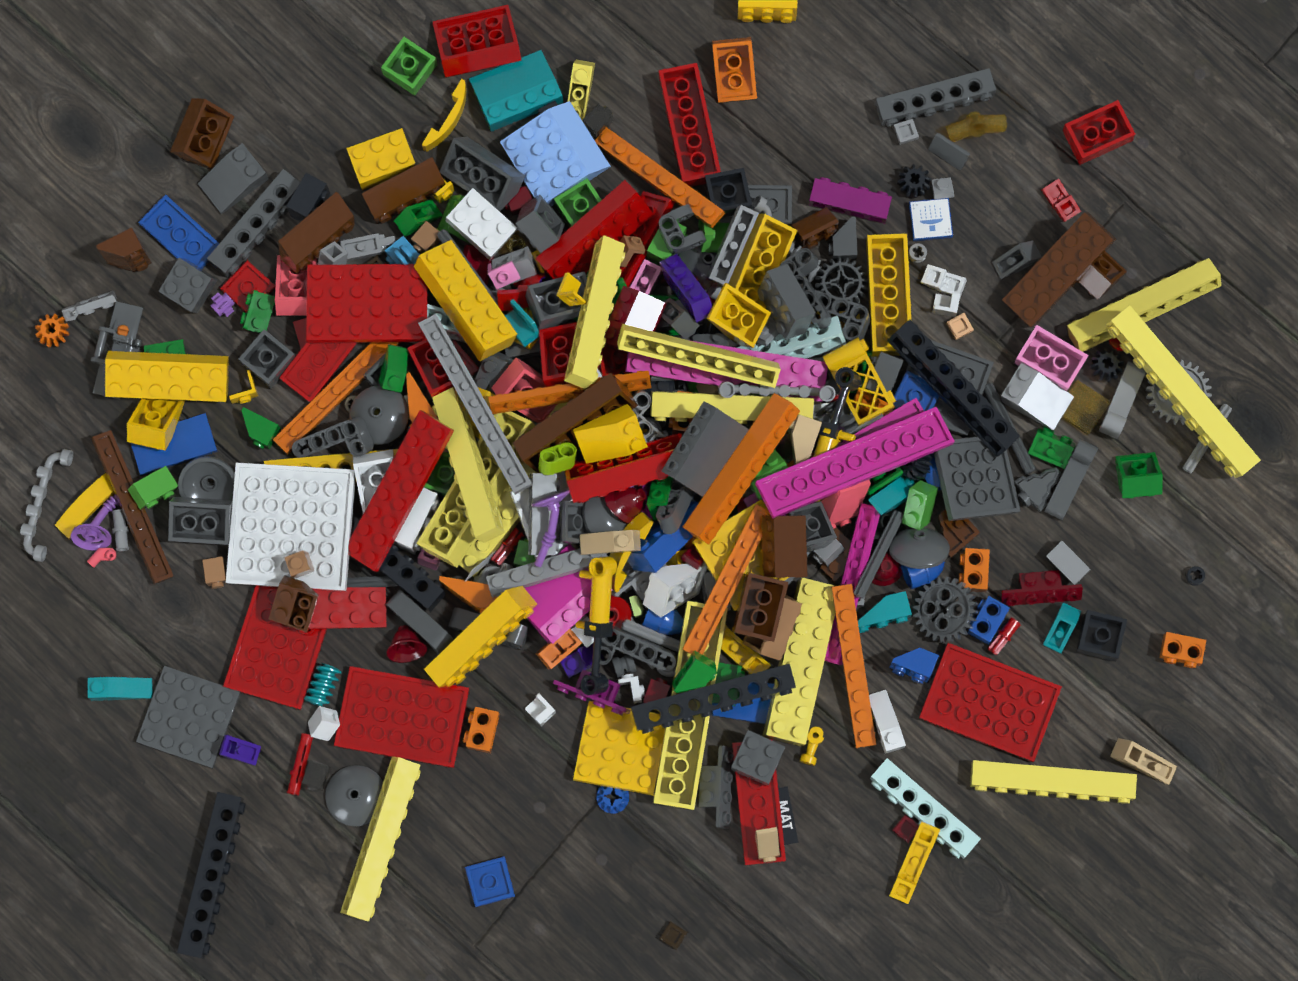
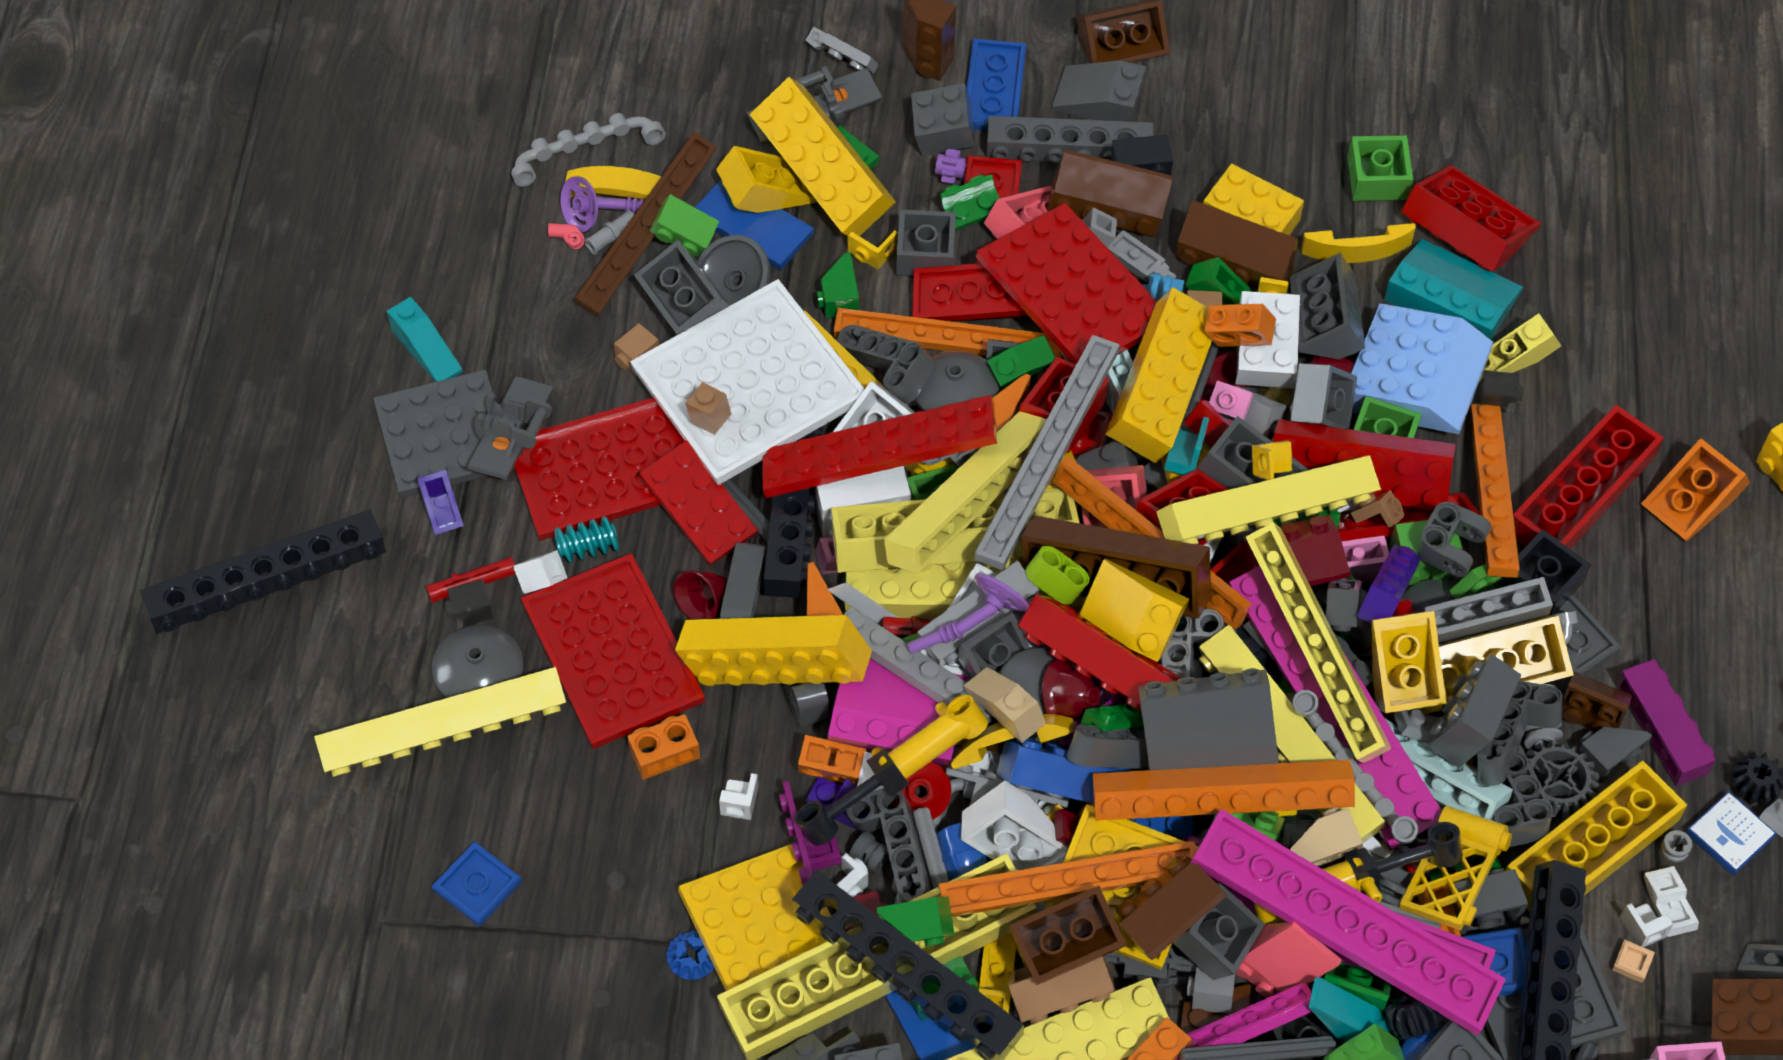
camera: 50 degrees right, 20 degrees down
orange gear [35,314,69,348] -> none
reddish brown slope [269,575,319,632] -> none
yellowish green tile [629,595,645,619] -> none
none -> dark grey piece [467,377,554,480]
none -> orange brick [1204,304,1276,347]

